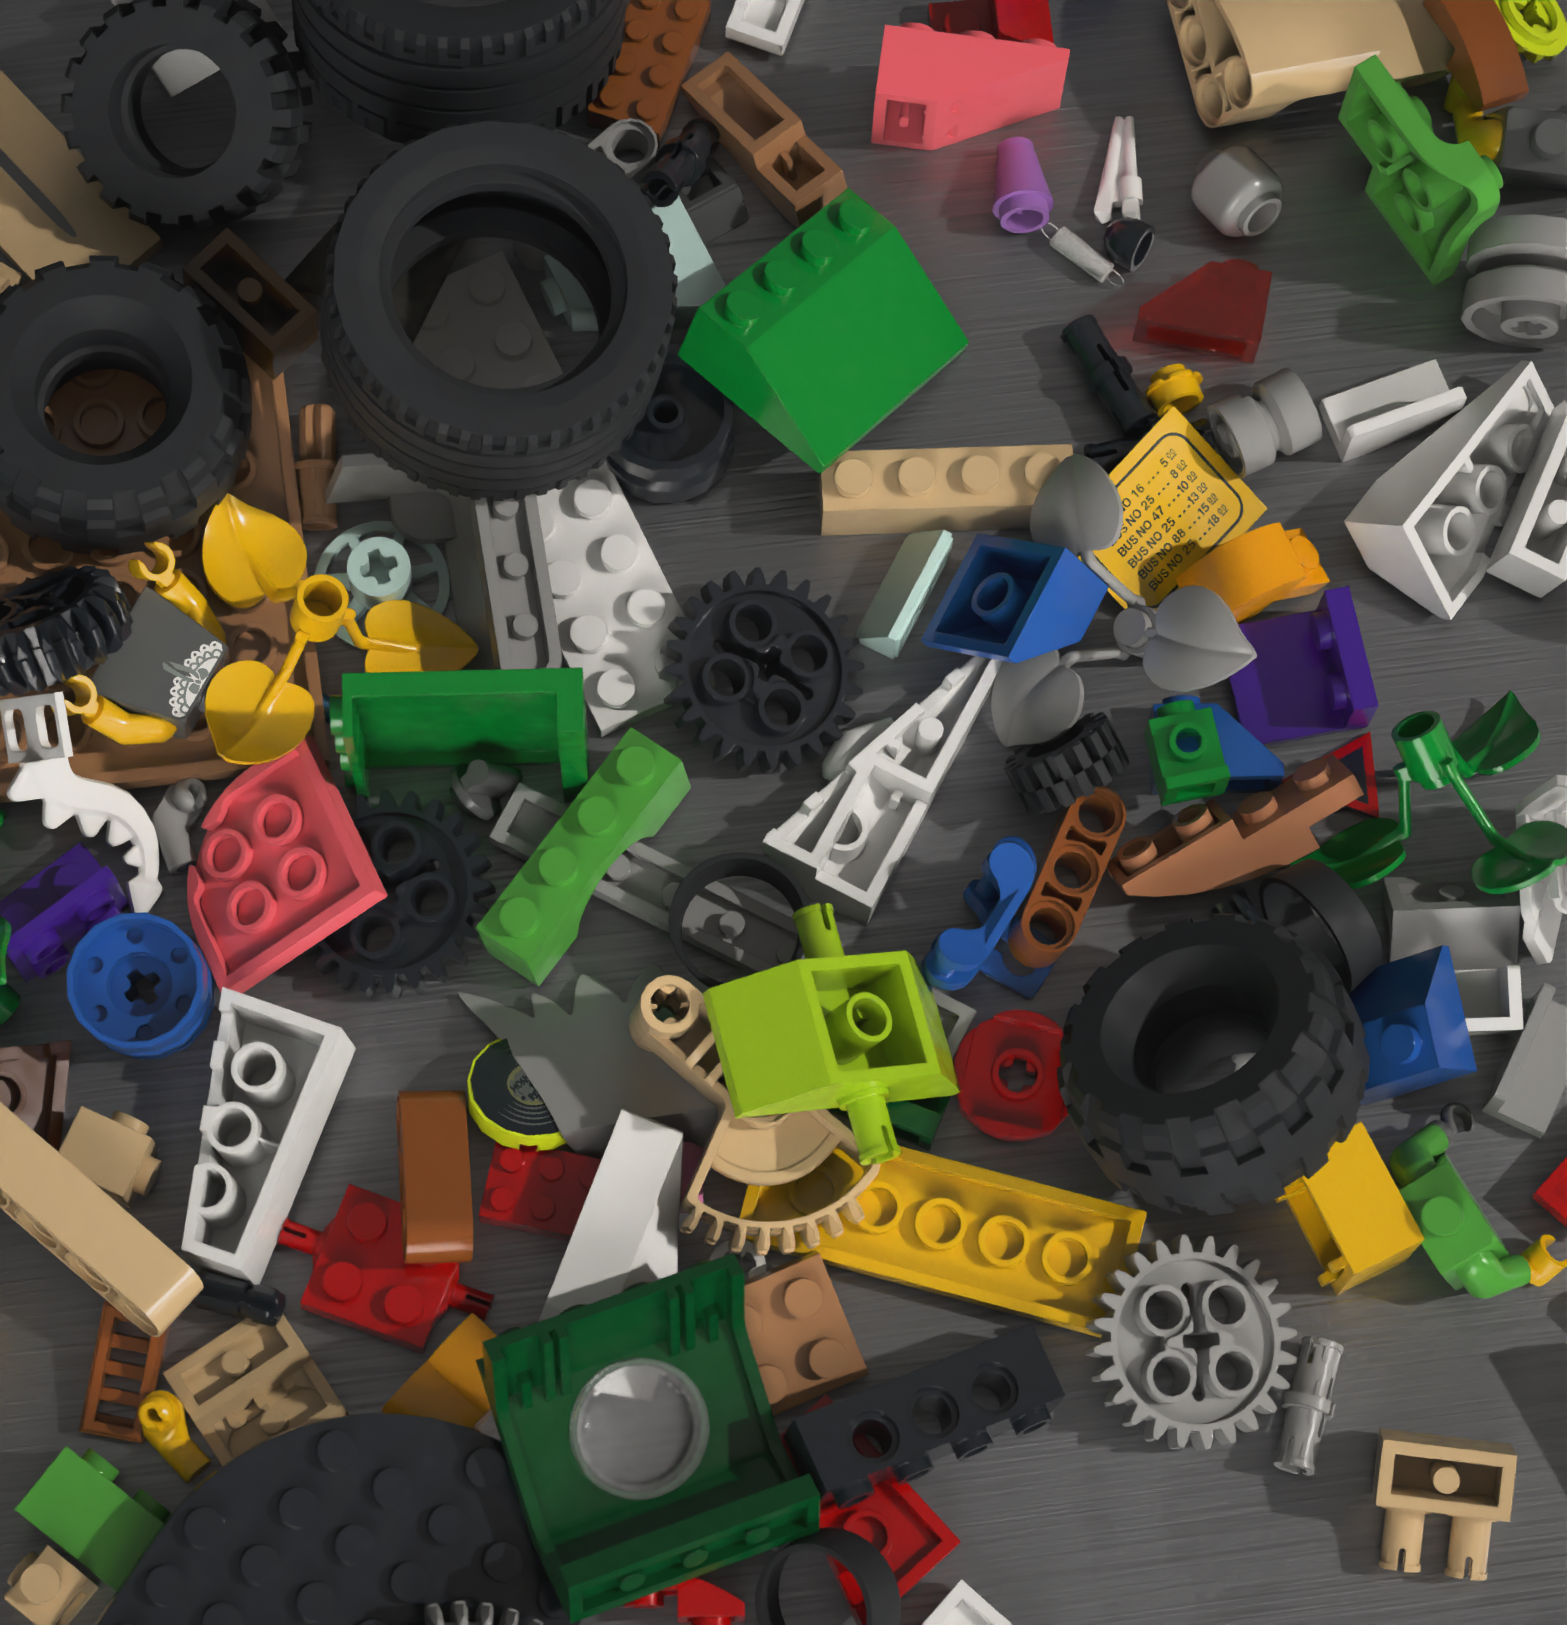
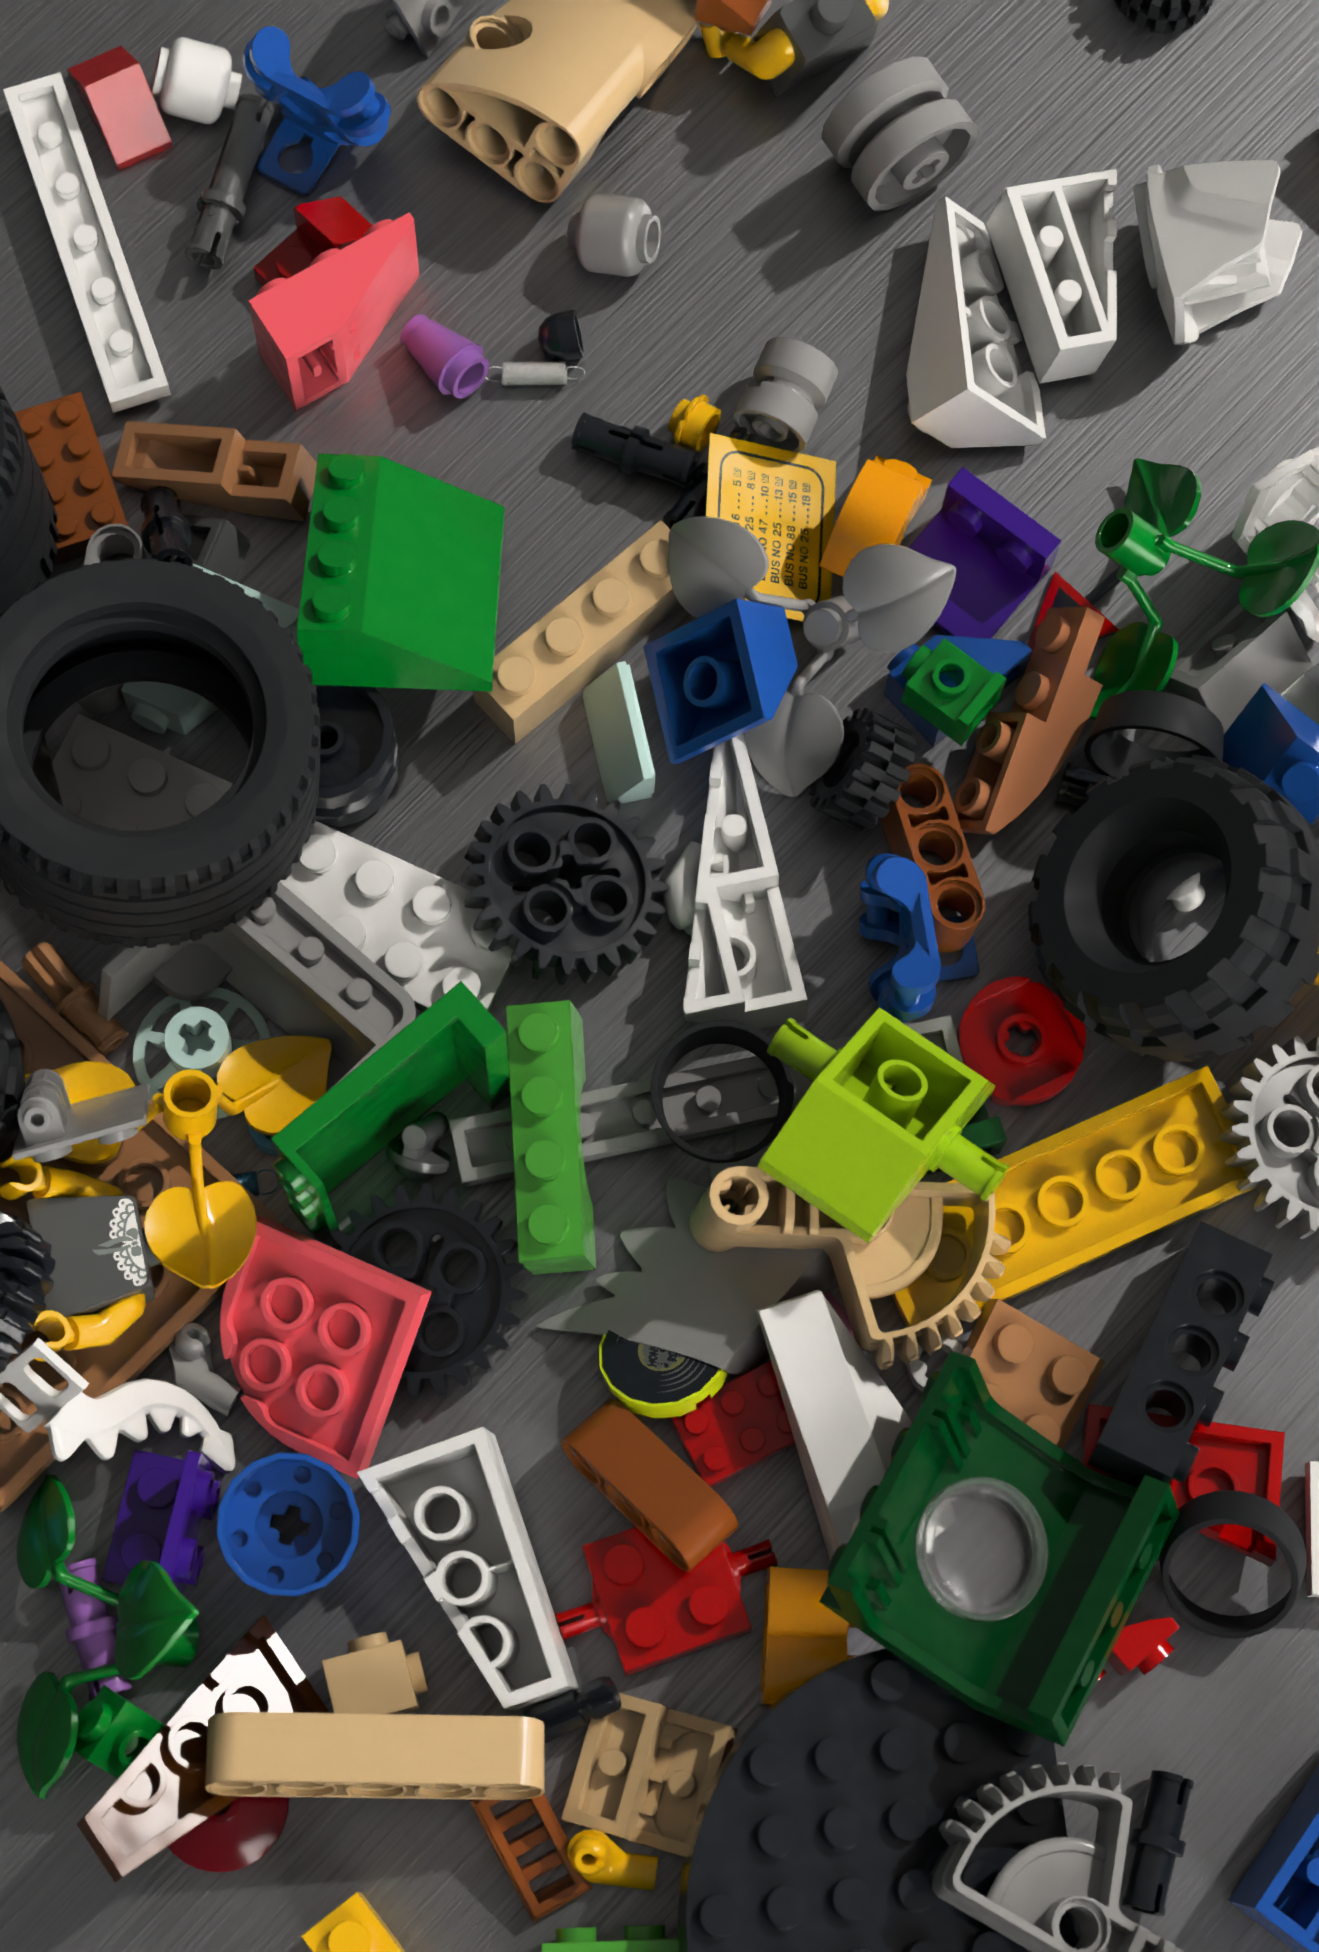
camera: 40 degrees left, 0 degrees up
white piece [1094,116,1143,224] -> none
clear red slope [1132,259,1272,363] -> none
white panel [1319,359,1467,463] -> none
bright green slope [1338,54,1503,286] -> none
none -> light grey hinge [12,1069,150,1163]

